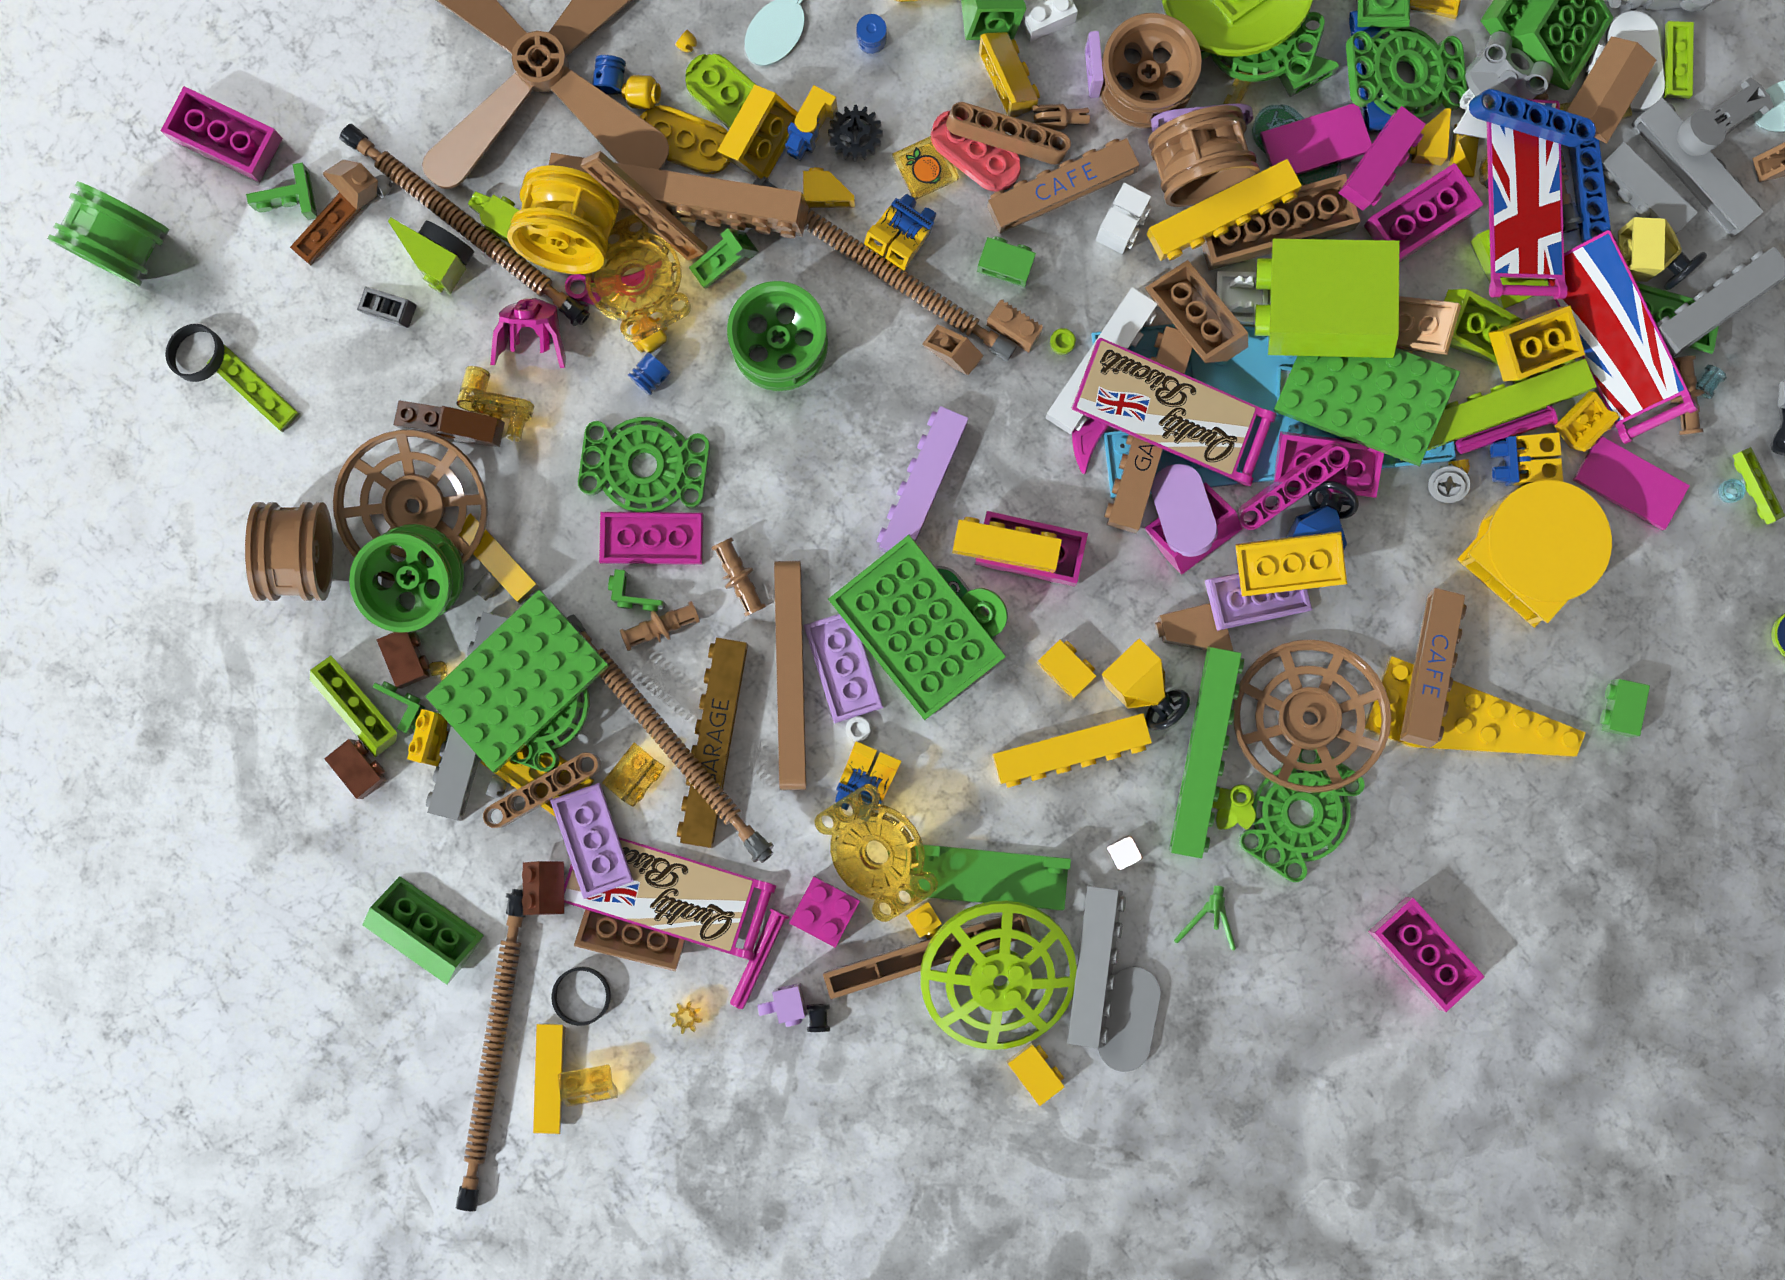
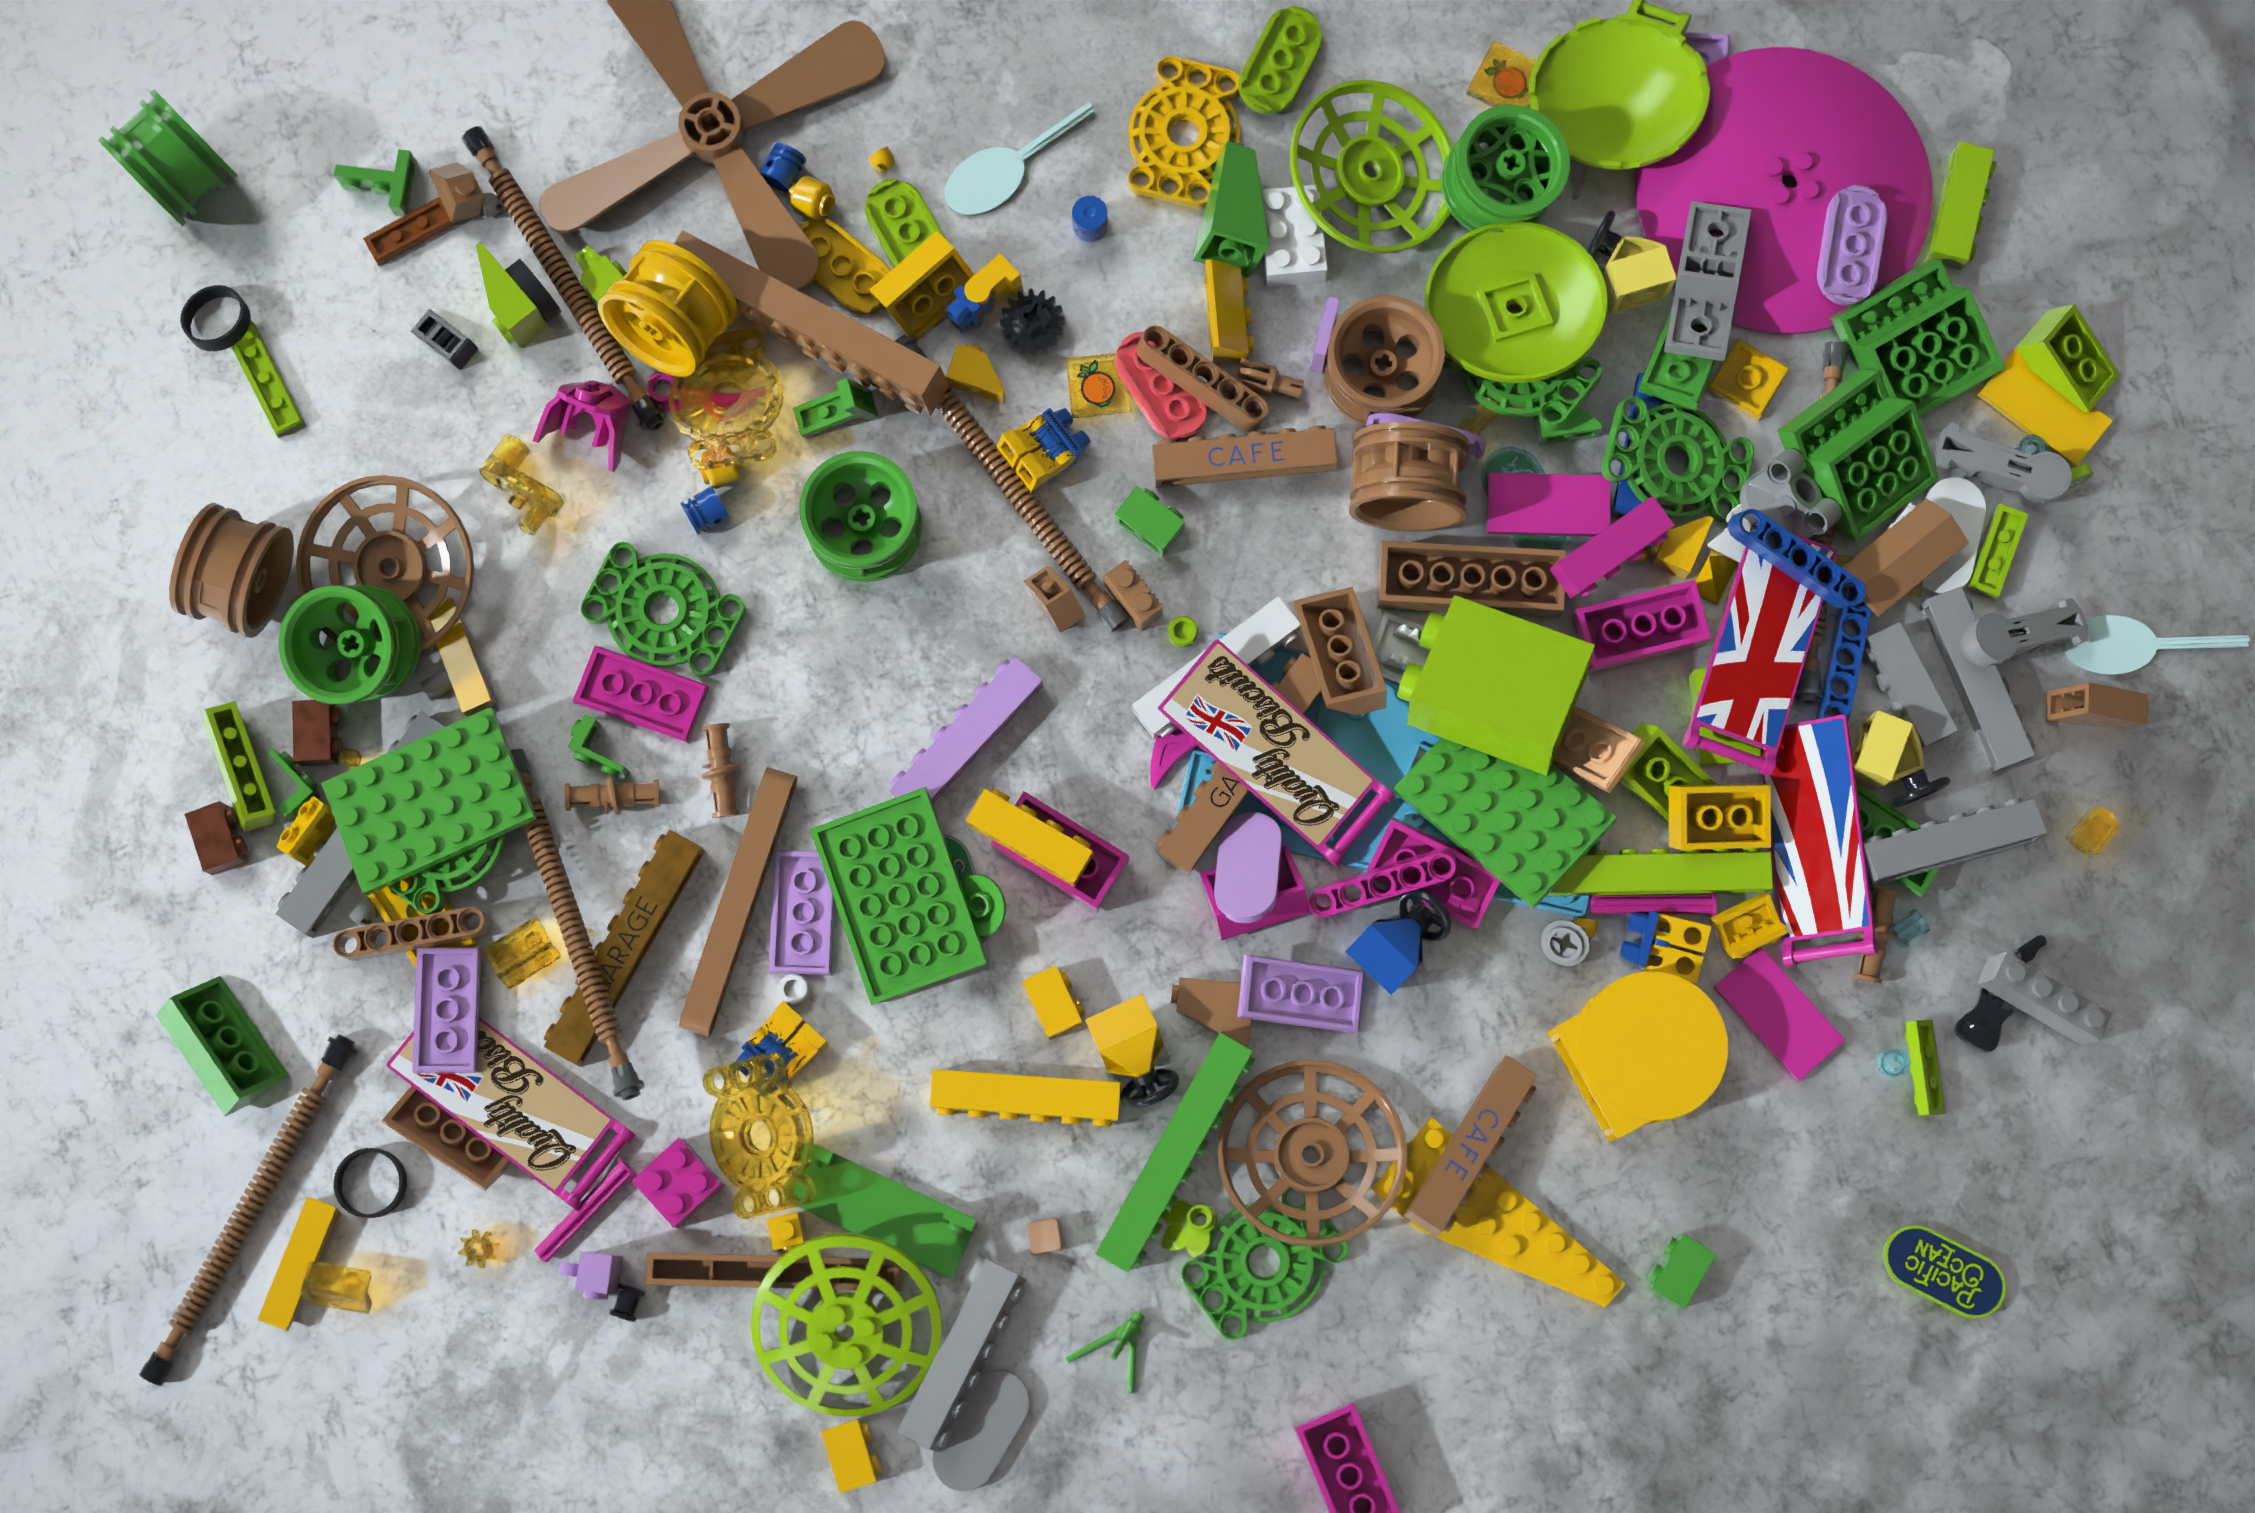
camera: 20 degrees right, 5 degrees down
dark pink brick [160,86,283,183] -> none
reddish brown brick [393,400,505,447] -> none
copper brick [522,861,564,915] -> none
medium nougat tile [581,151,708,261] -> none
white piece [1096,183,1152,255] -> none
yellow brick [1147,159,1302,261] -> none
yellow tile [1235,531,1347,597] -> none

